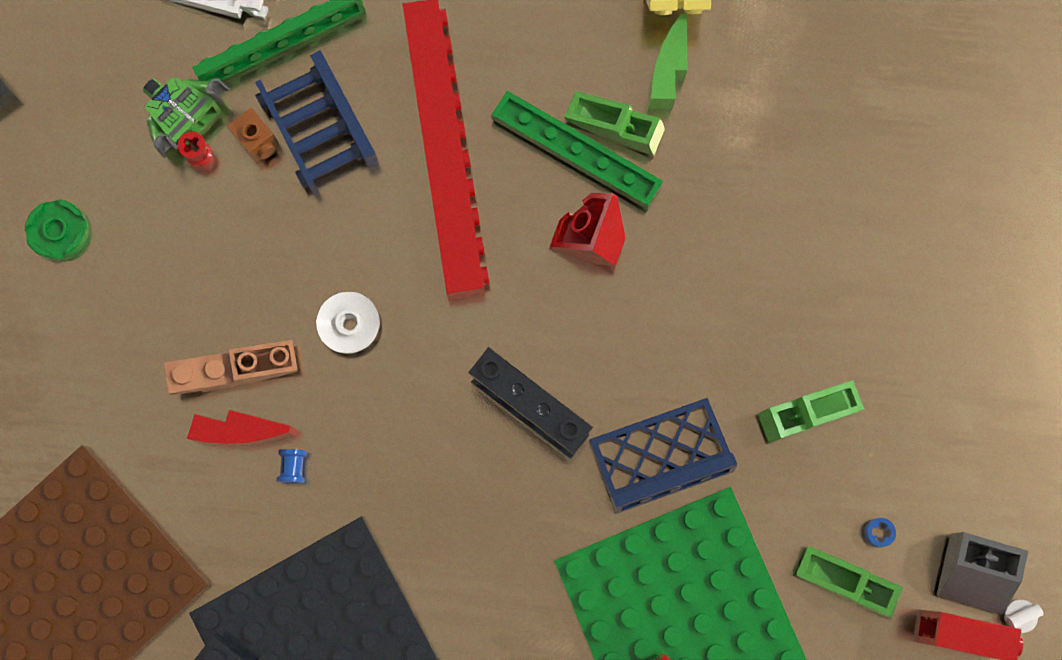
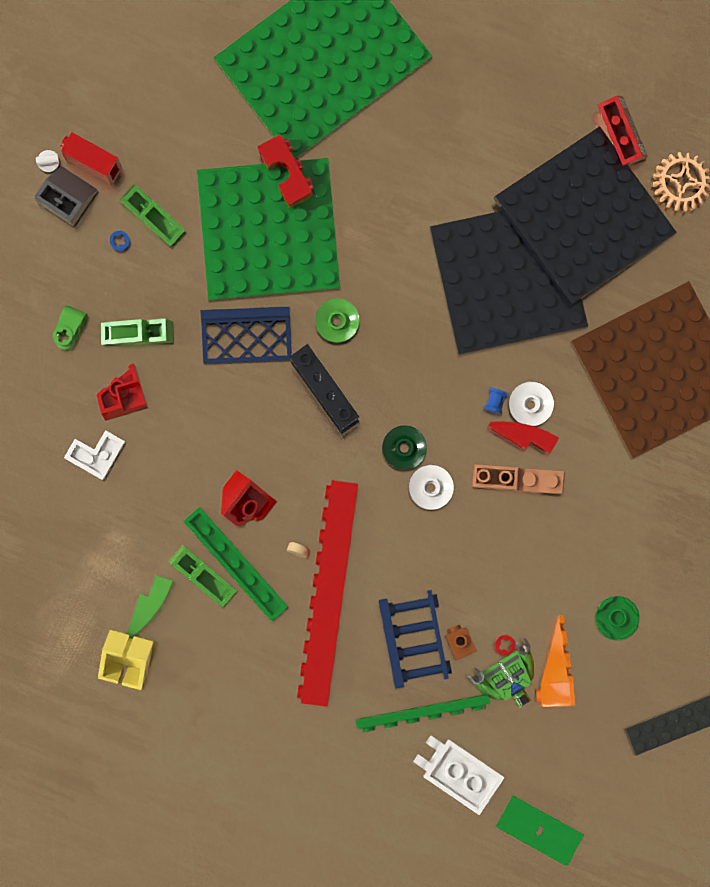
camera: 160 degrees left, 5 degrees up
none -> bright green piece [53,305,87,350]
none -> white plate [64,430,125,480]
none -> red slope [96,363,147,421]
none -> tan tile [286,542,310,558]
none -> bright green dish [315,298,359,343]
none -> dark green dish [382,425,427,470]
none -> white dish [509,382,554,426]
none -> orange slope [536,615,575,707]

